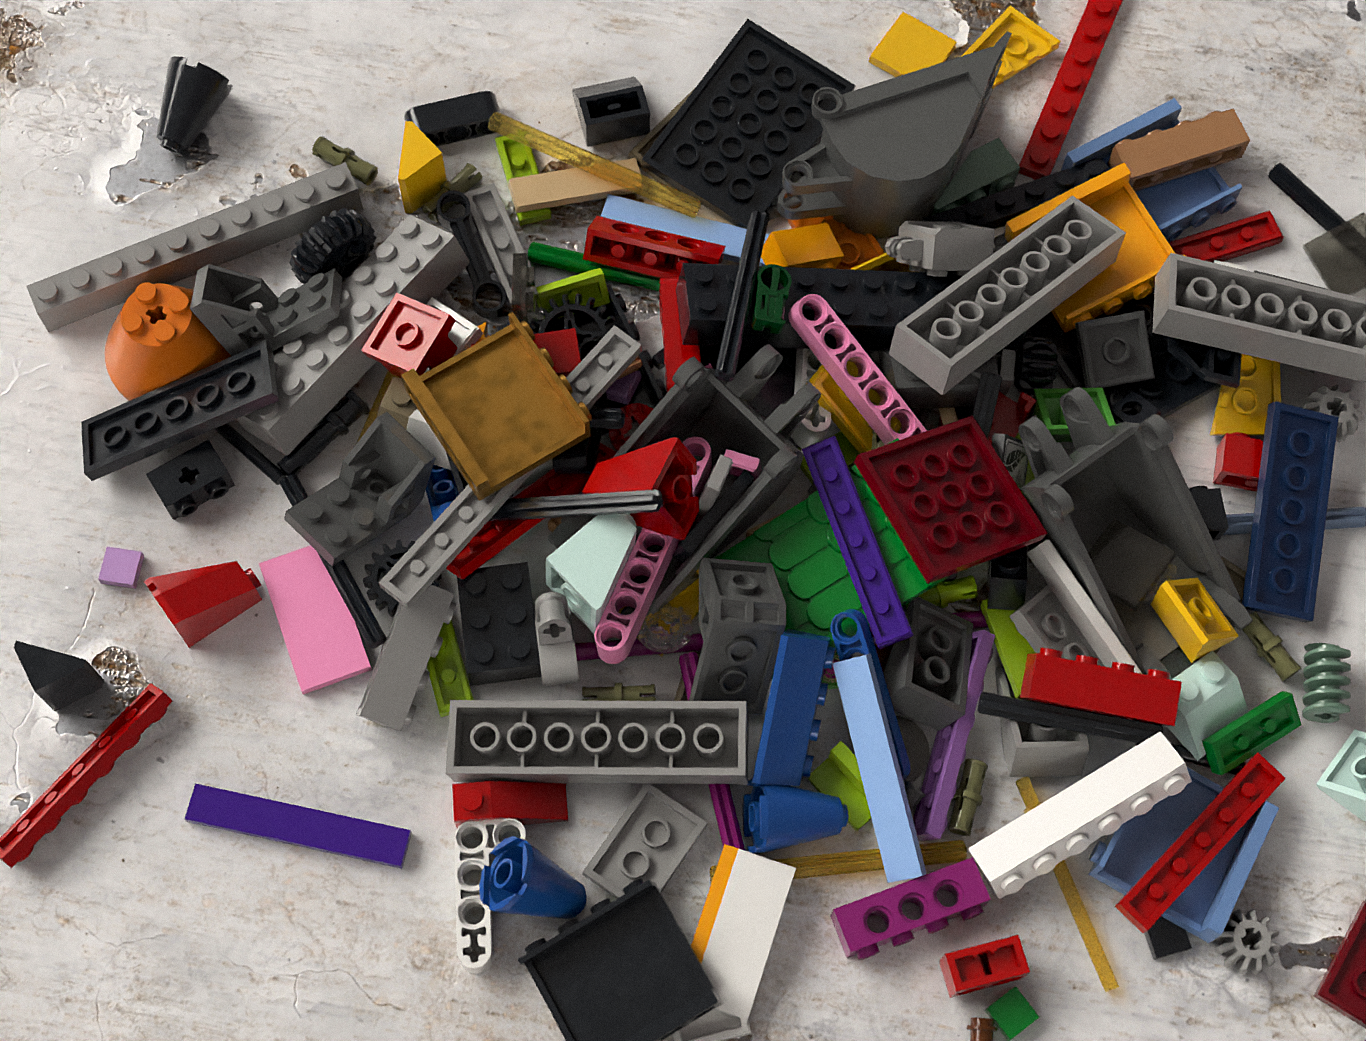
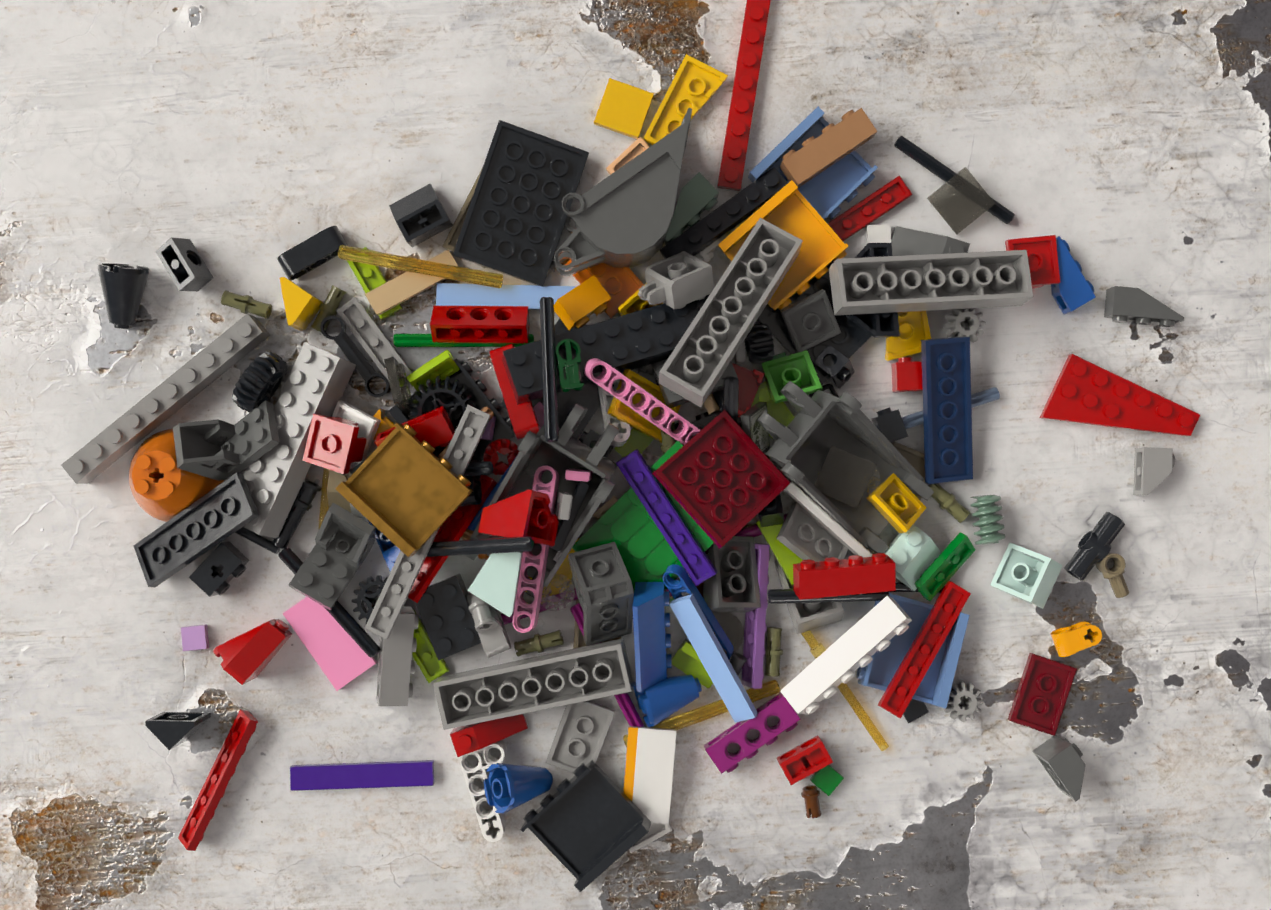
camera: 10 degrees left, 20 degrees up
none -> black brick [155,237,213,292]

